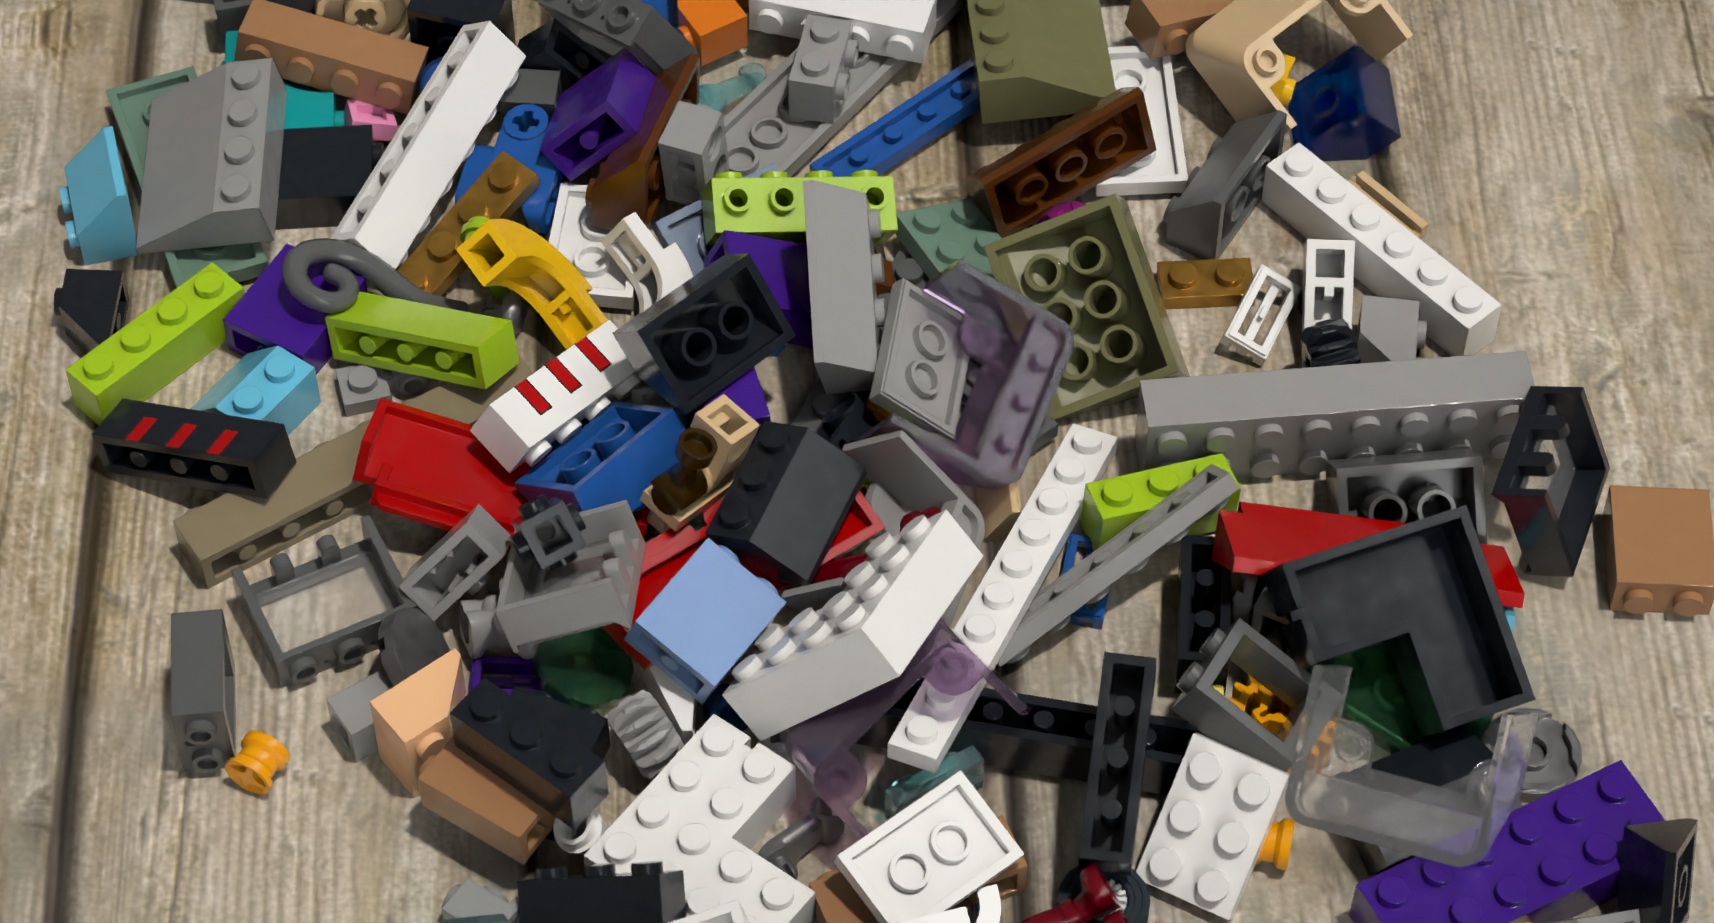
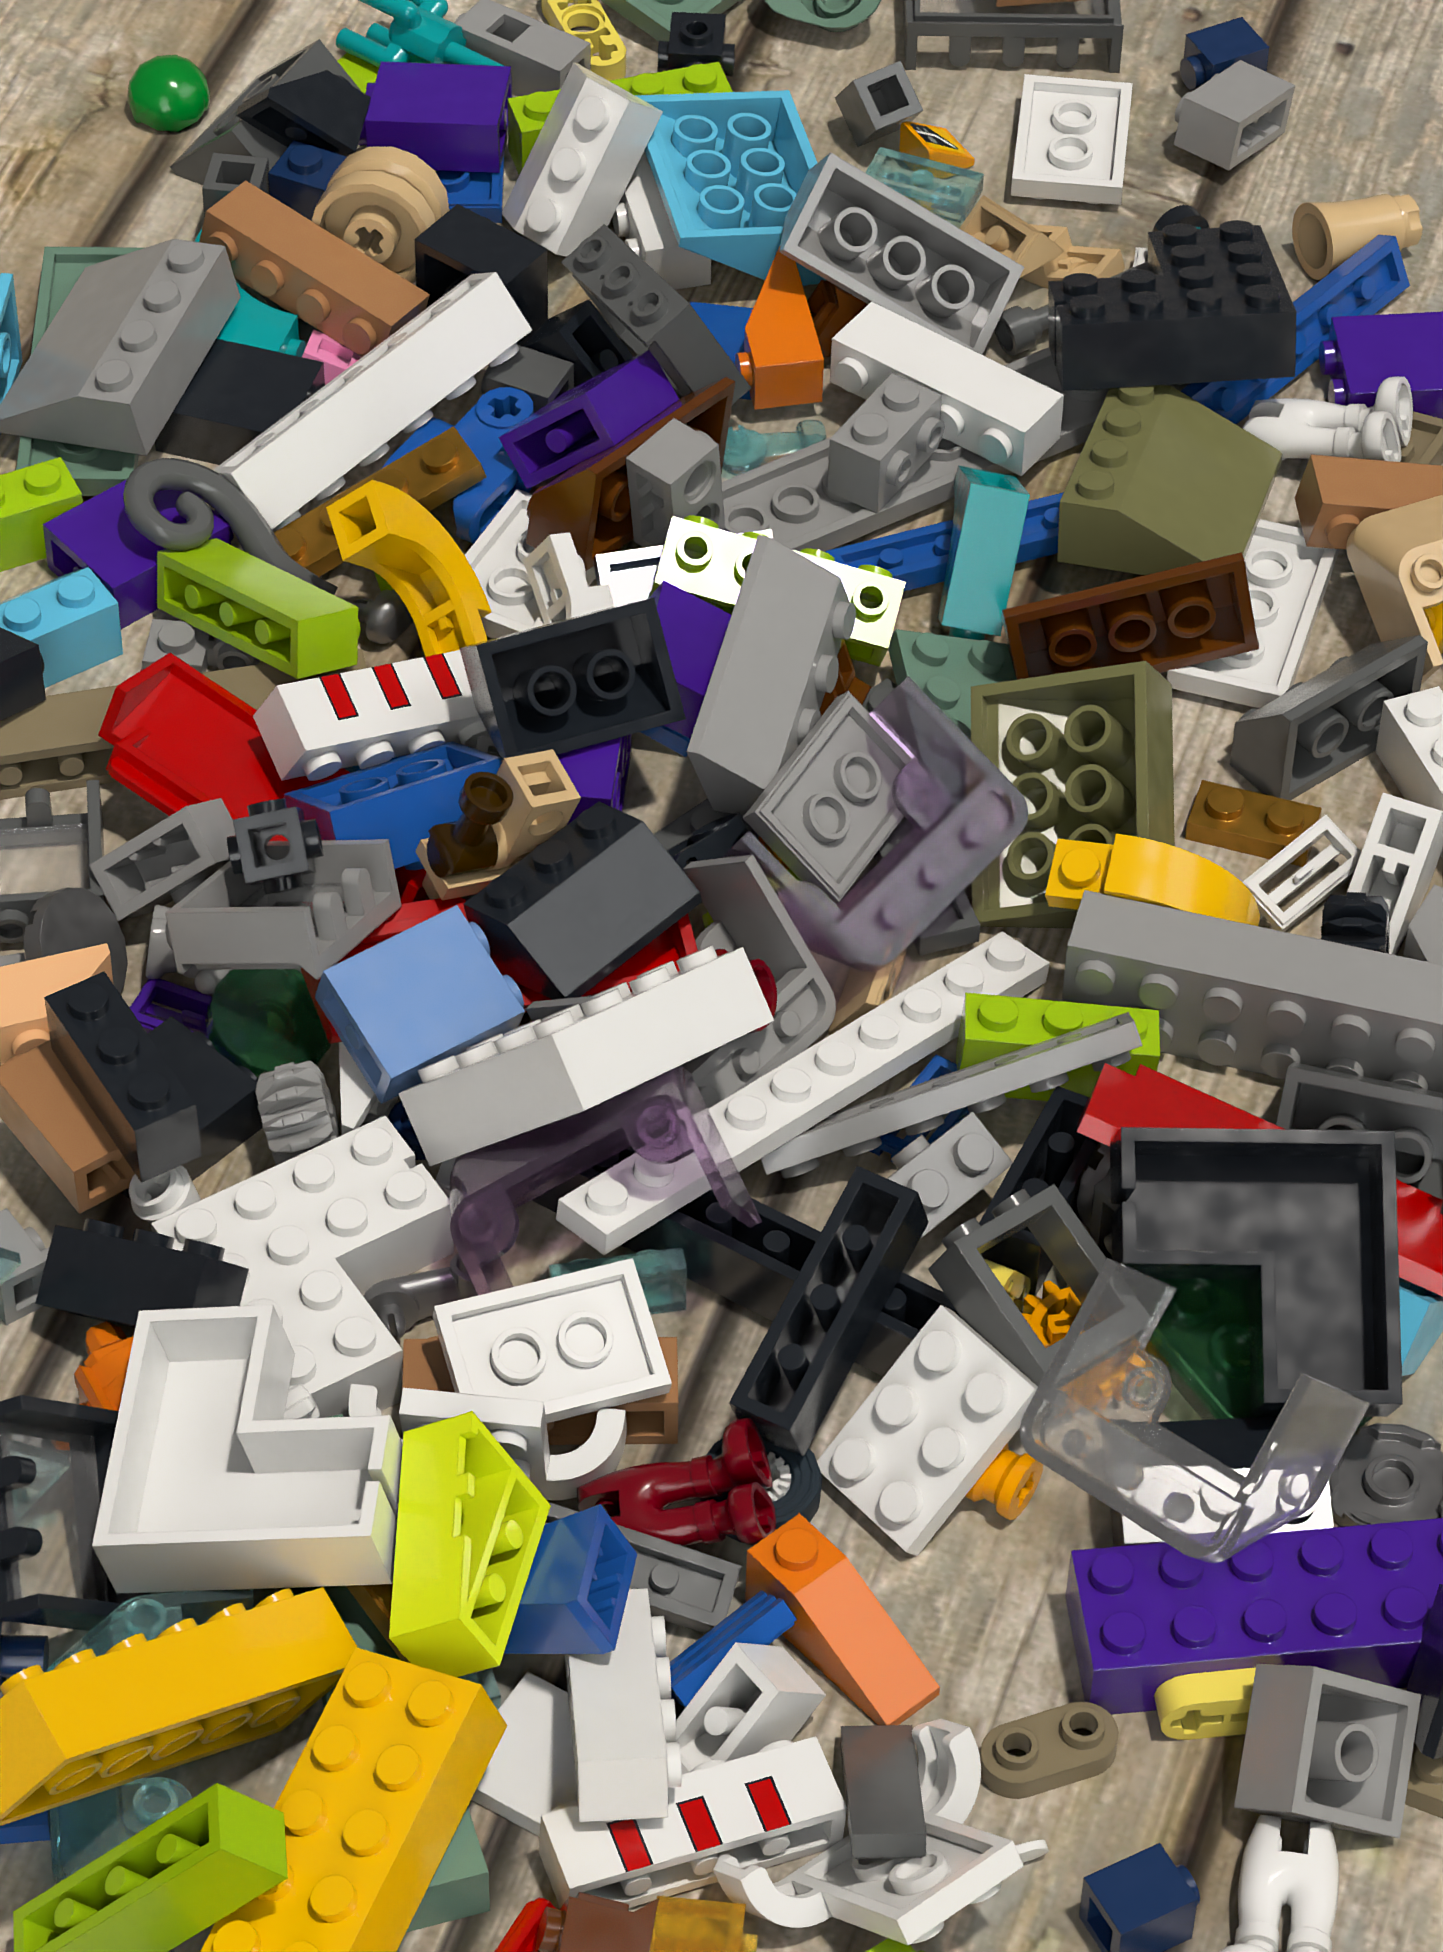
camera: 20 degrees right, 5 degrees down
none -> light grey brick [887,1112,1013,1238]
none -> teal arch [937,465,1030,640]
none -> yellow arch [1045,834,1260,926]

